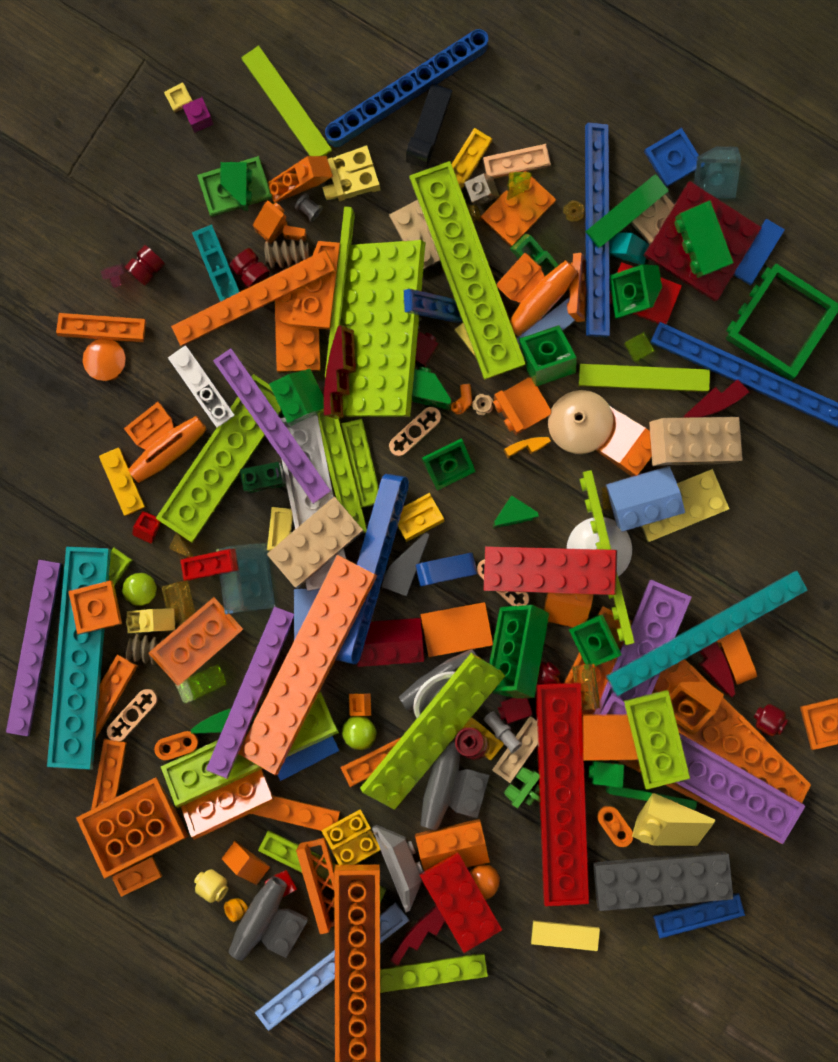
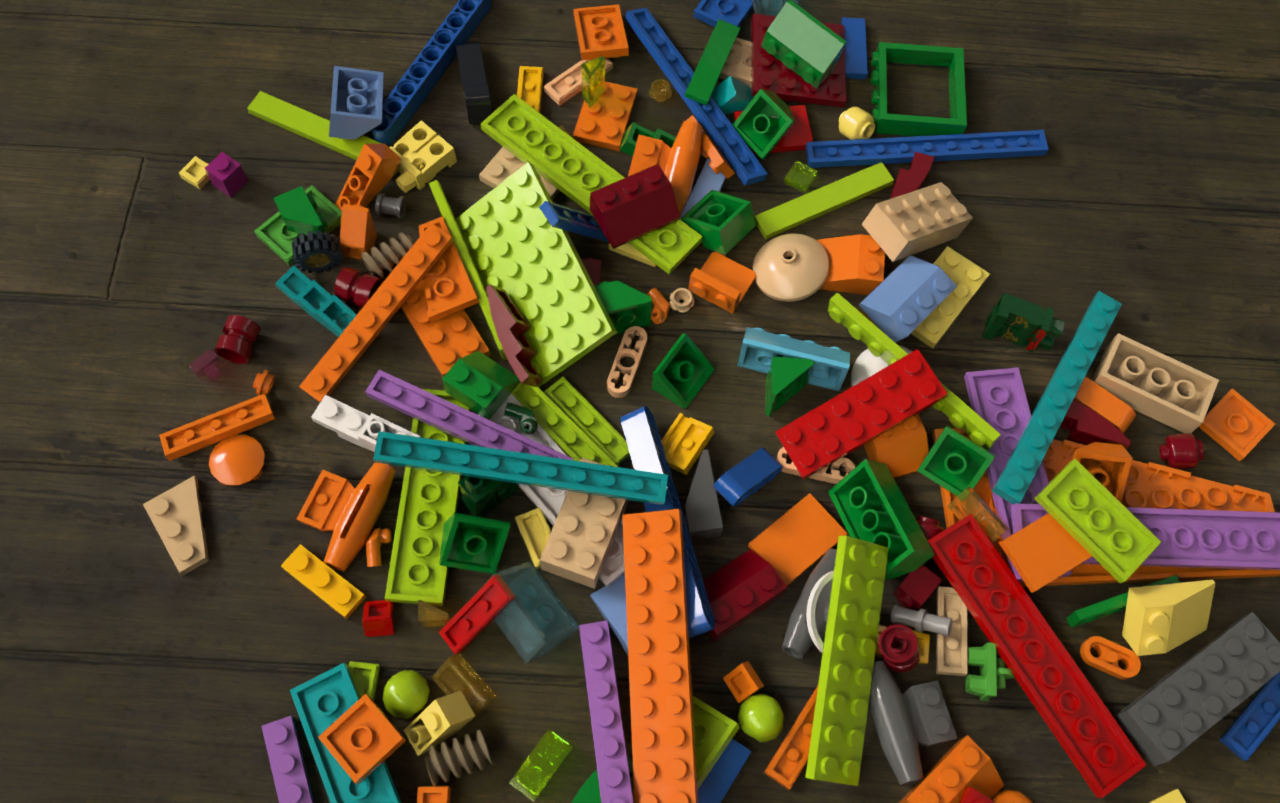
camera: 35 degrees left, 20 degrees down
orange plate [148,597,243,686] -> none
orange tile [283,225,307,242] -> none
dark tan brick [465,173,500,205] -> none
light orange slope [504,437,551,458] -> none
green slope [588,760,624,788] -> none
none -> tan wing [143,476,209,575]
none -> orange plate [253,369,275,396]
none -> black wheel [292,230,342,273]
none -> medium blue slope [329,66,384,140]
none -> orange arm [366,528,392,567]
none -> teal plate [373,431,668,505]
none -> green slope [439,513,511,574]
none -> dark green arm [504,402,538,434]
none -> orange plate [573,4,629,61]
none -> dark red slope [590,164,681,249]
none -> medium azure slope [737,327,850,391]
none -> light yellow head [839,107,875,140]
none -> dark green hips [982,293,1065,352]
none -> tan brick [1092,333,1219,434]

